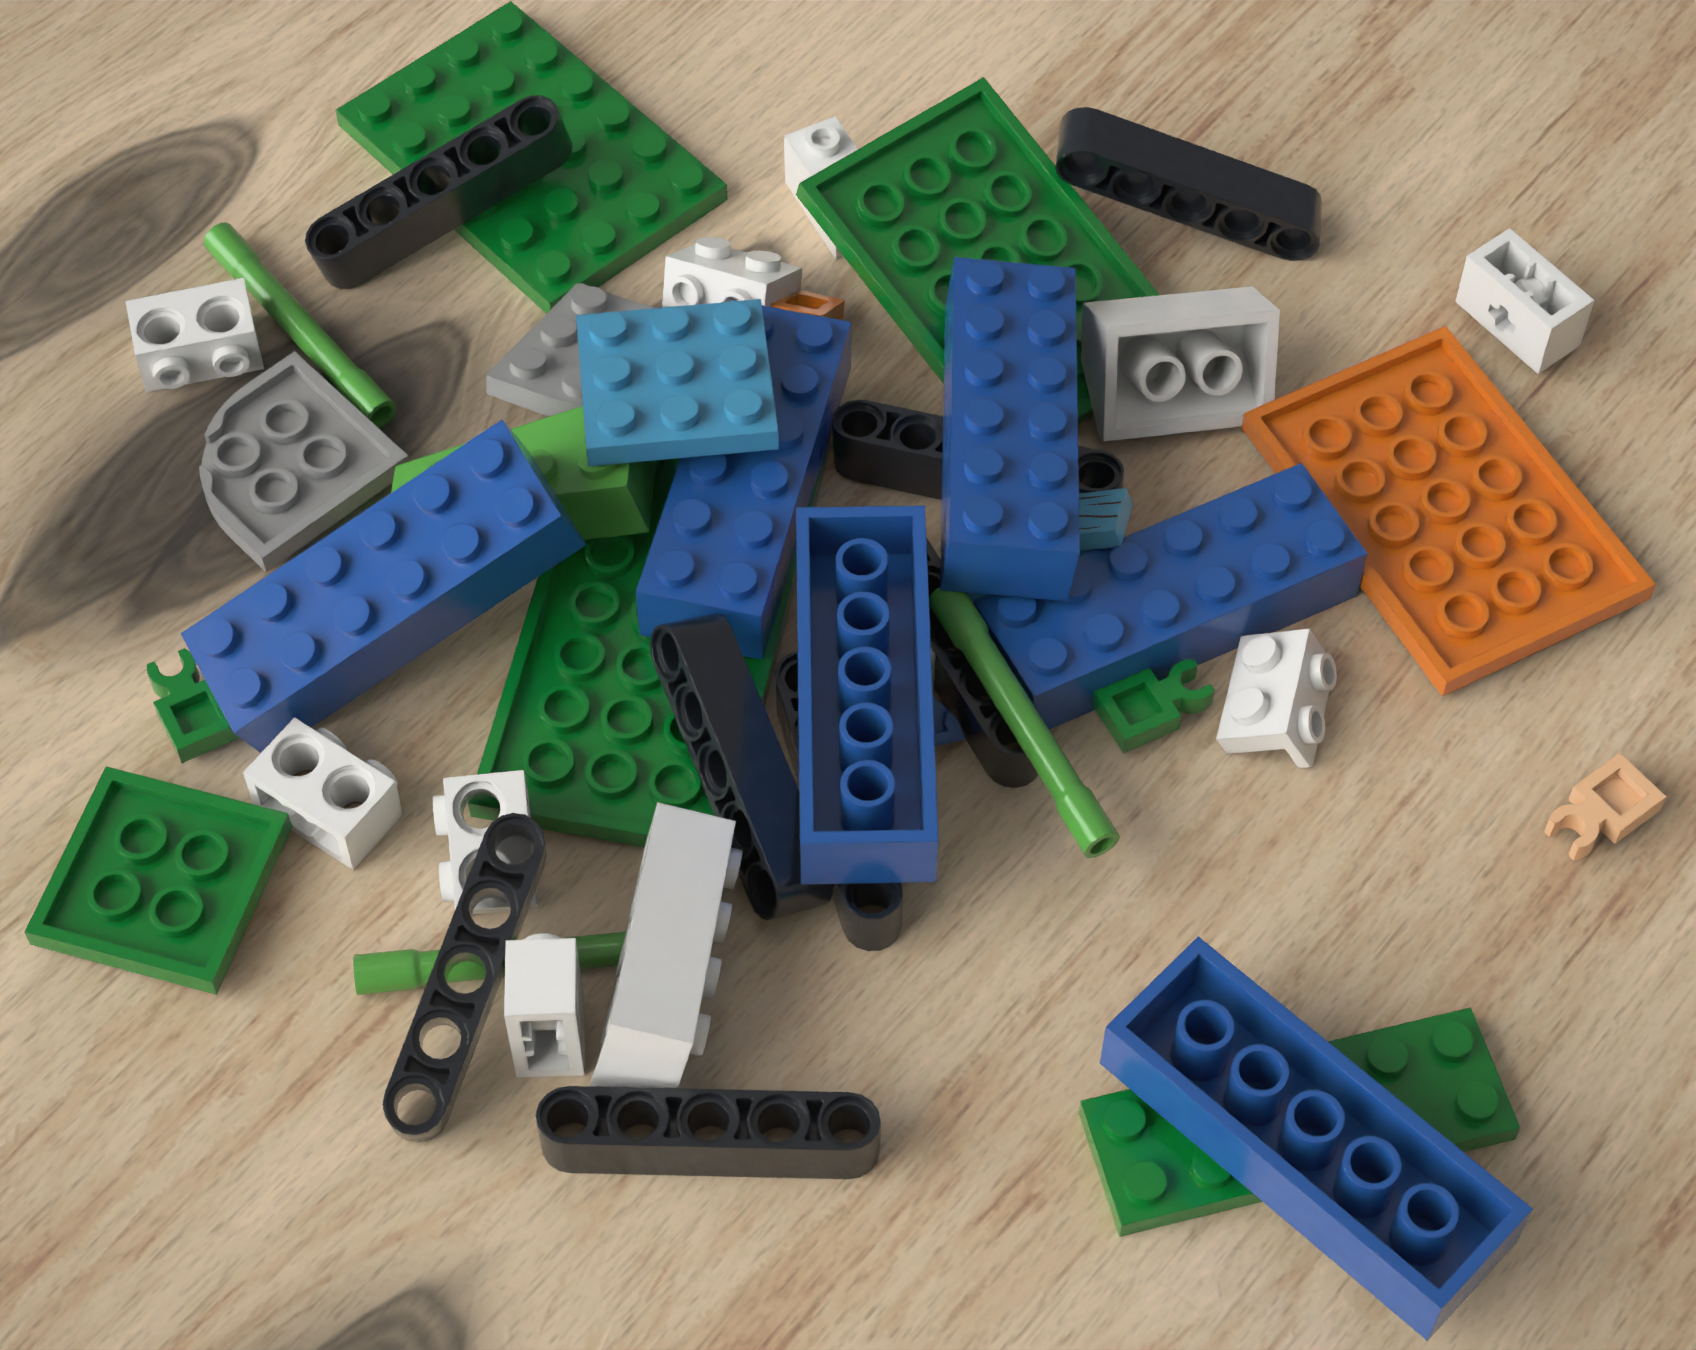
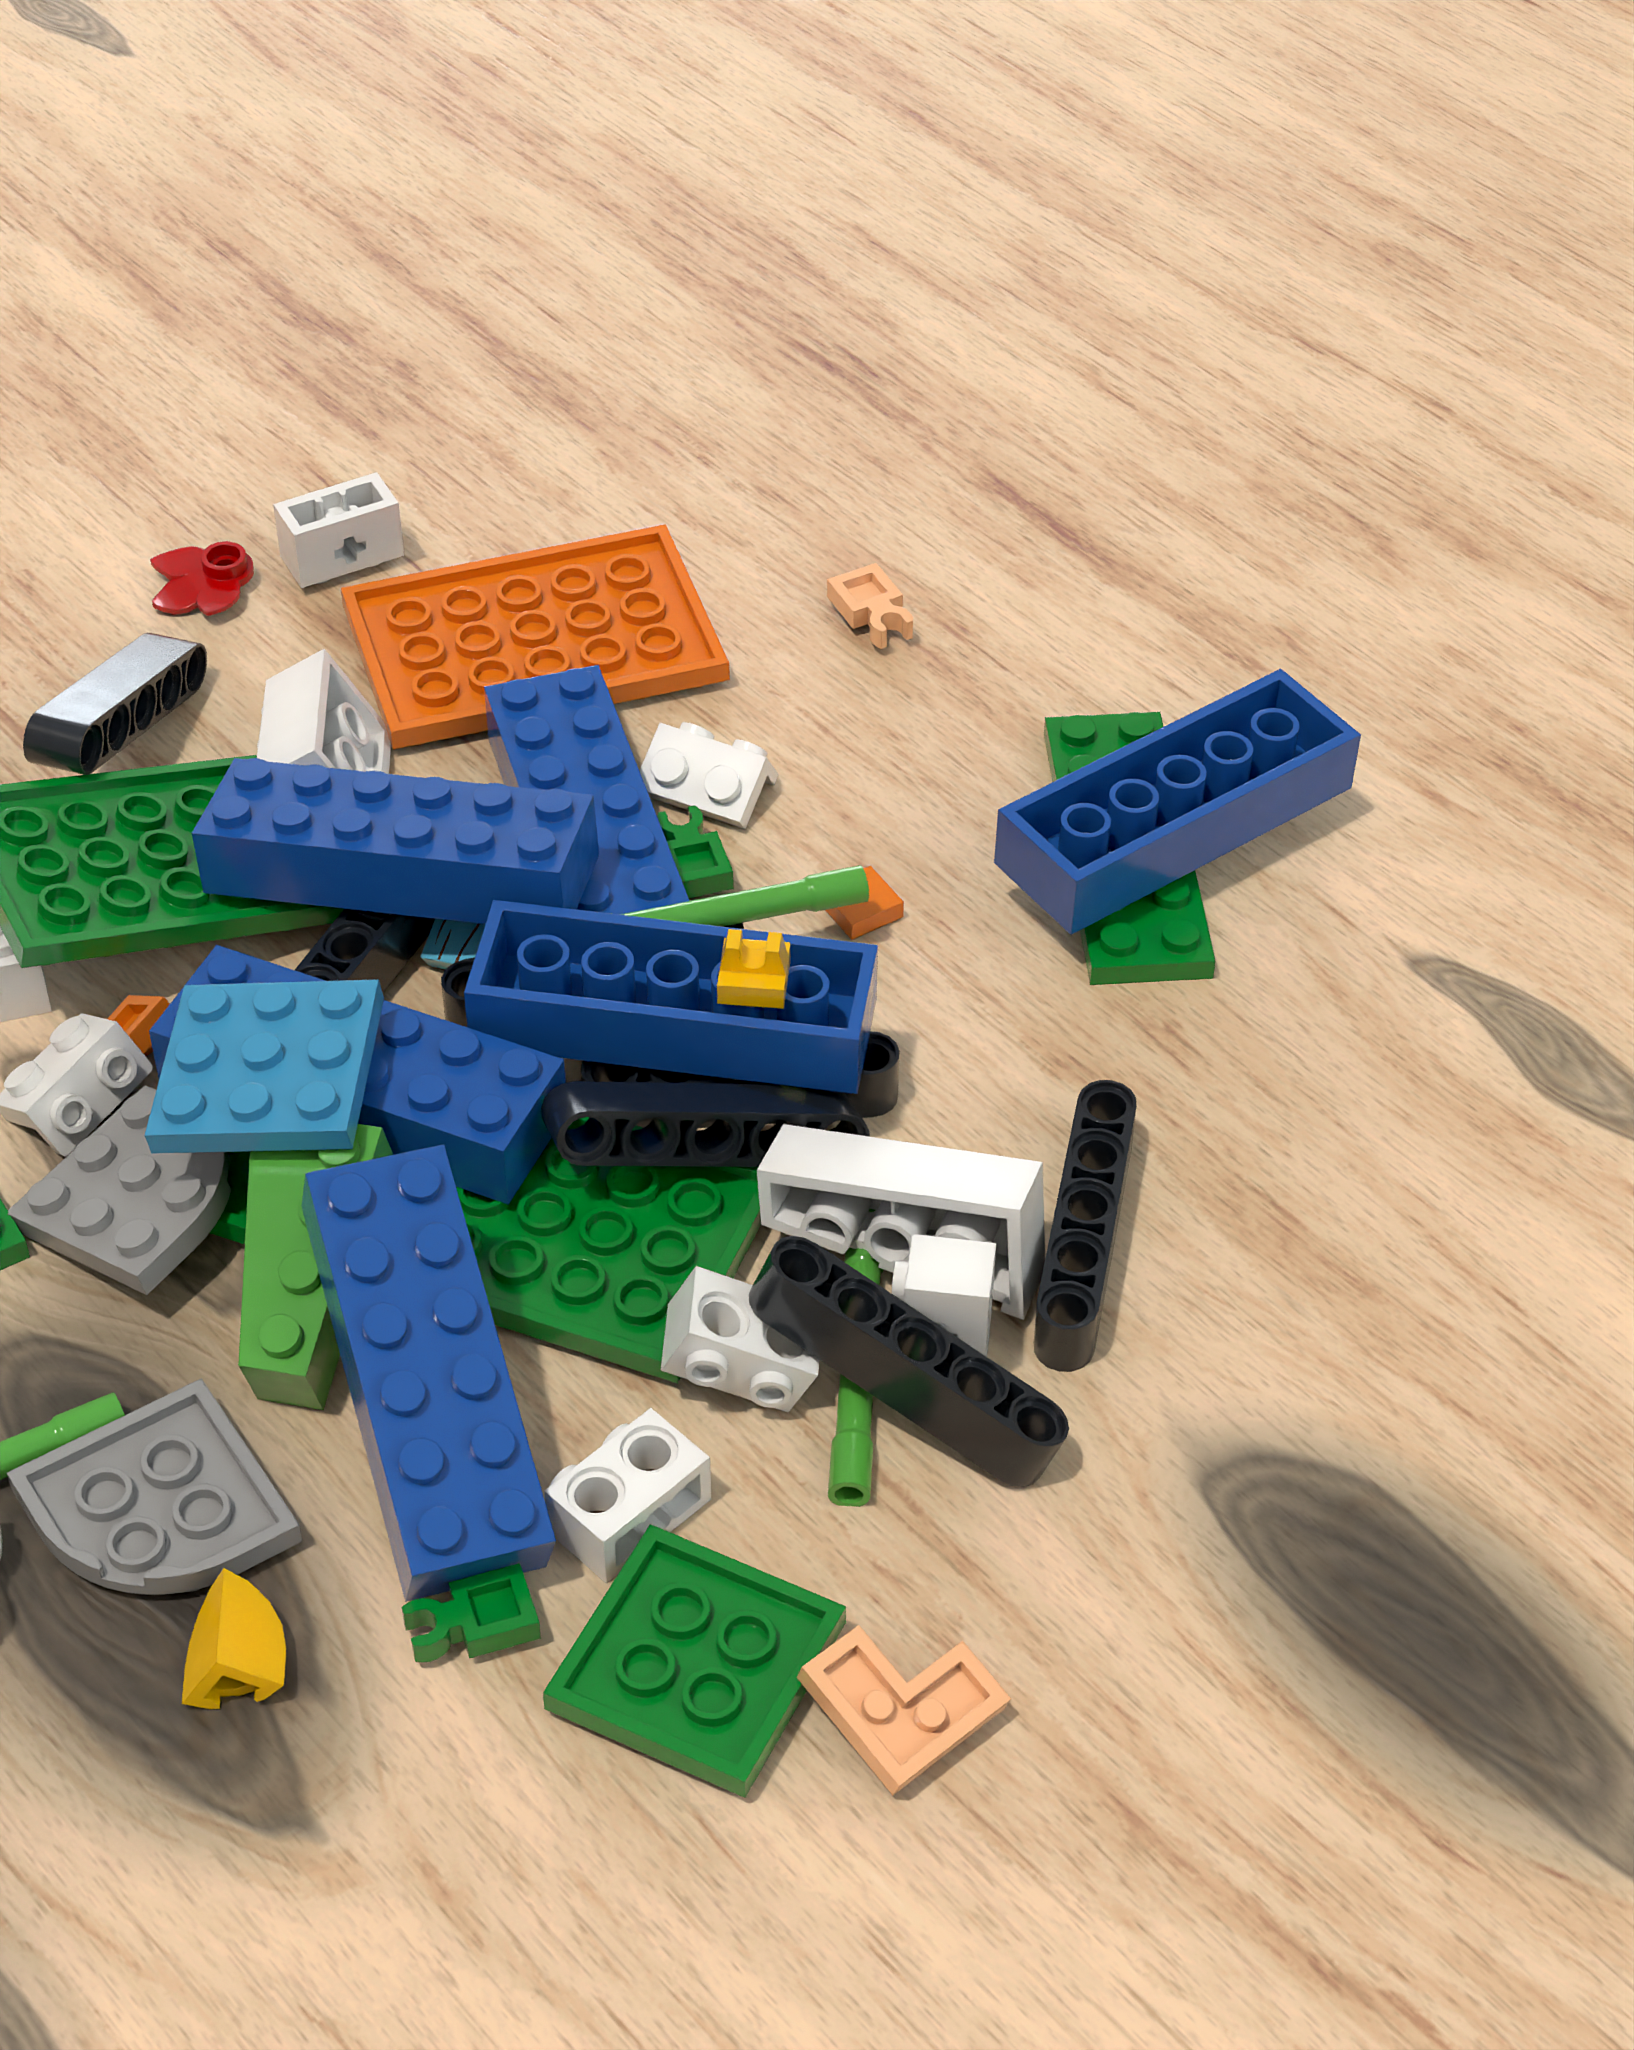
camera: 80 degrees left, 10 degrees down
none -> red plate [150,541,254,616]
none -> yellow brick [182,1568,286,1709]
none -> yellow tile [717,929,790,1009]
none -> light nougat plate [796,1625,1011,1795]
none -> orange tile [825,865,904,940]

